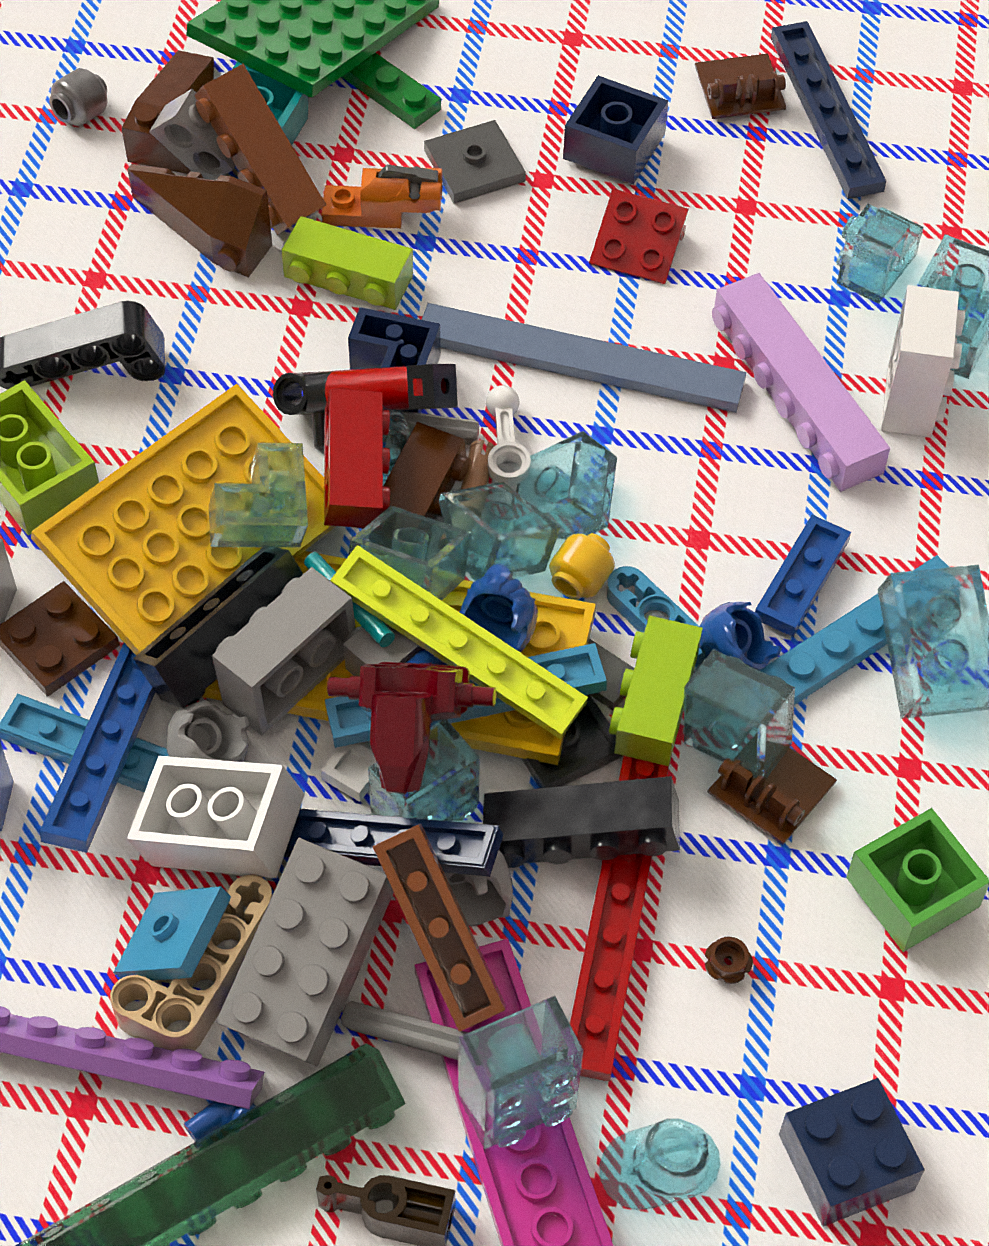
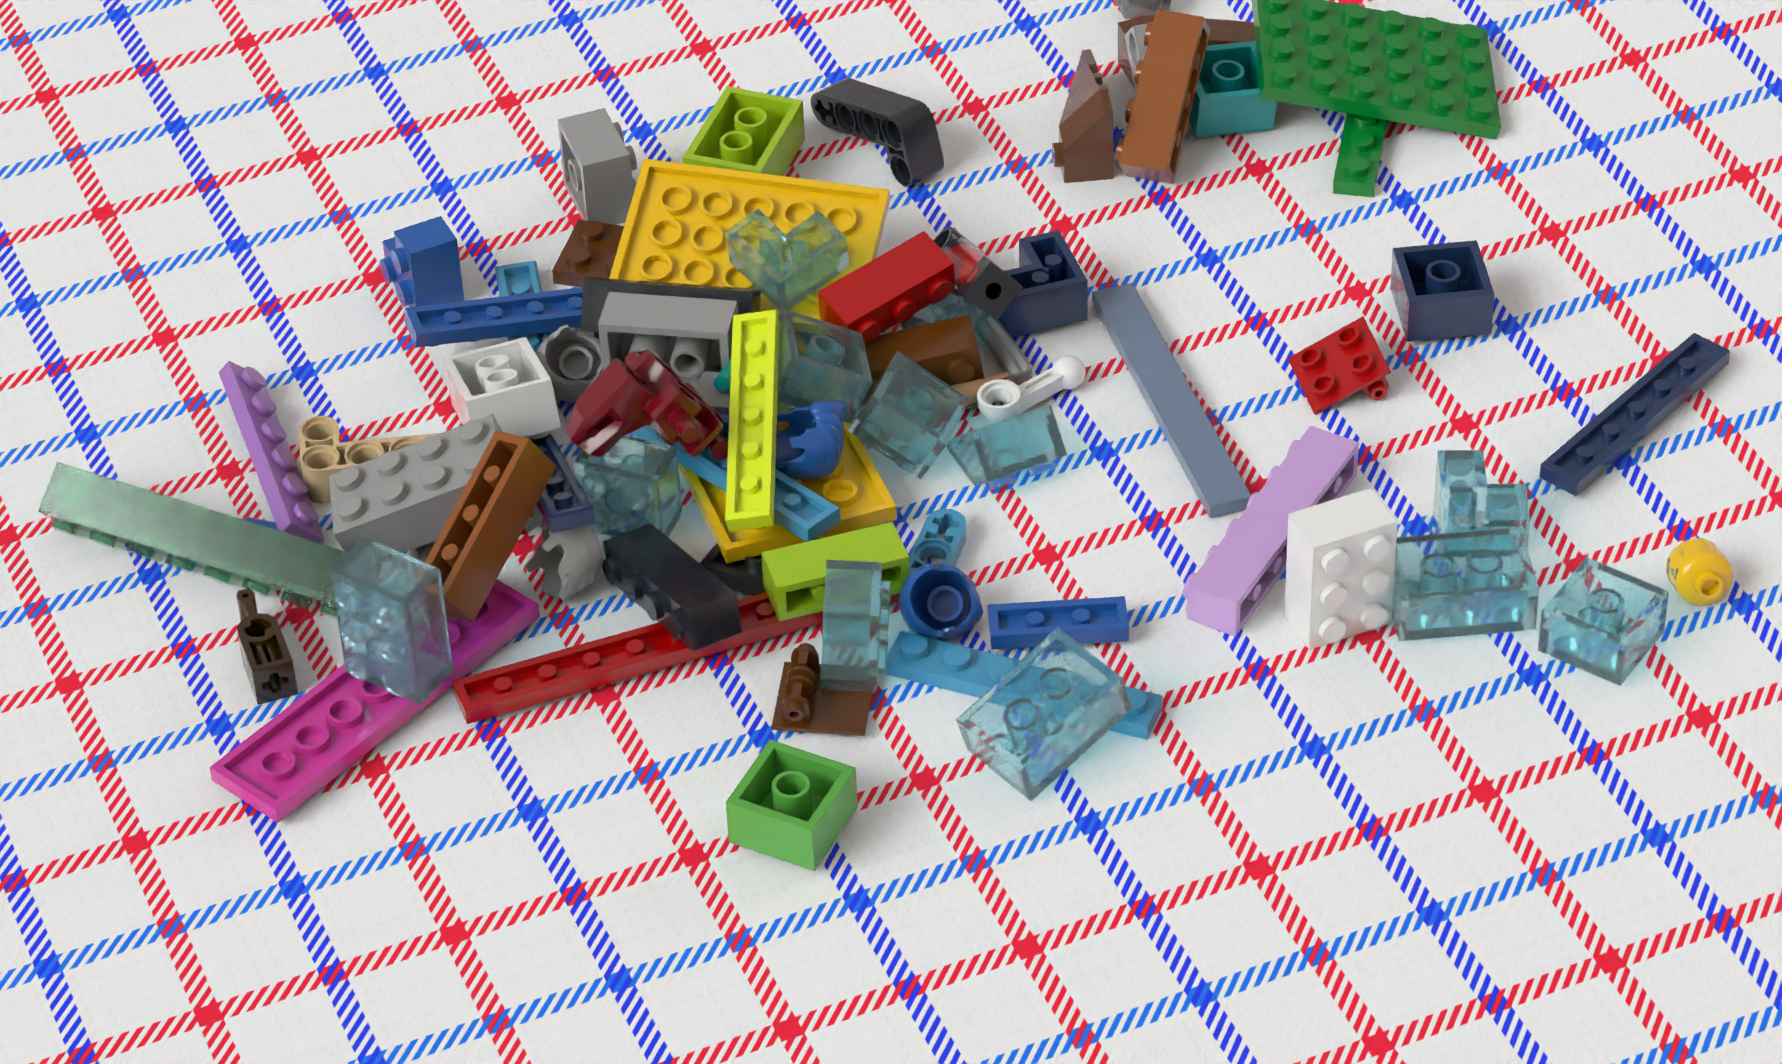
camera: 60 degrees right, 15 degrees down
dark azure plate [113,886,231,980] -> none
lime brick [281,216,413,310] -> none
orange plate [322,165,443,229] -> none
dark grey plate [424,120,526,203] -> none
yellow head [549,533,615,600] -> none
clear light blue piece [599,1118,720,1210] -> none
reddish brown hinge [695,53,786,119] -> none
reddish brown plate [705,937,753,984] -> none
dark blue brick [779,1078,925,1227] -> none

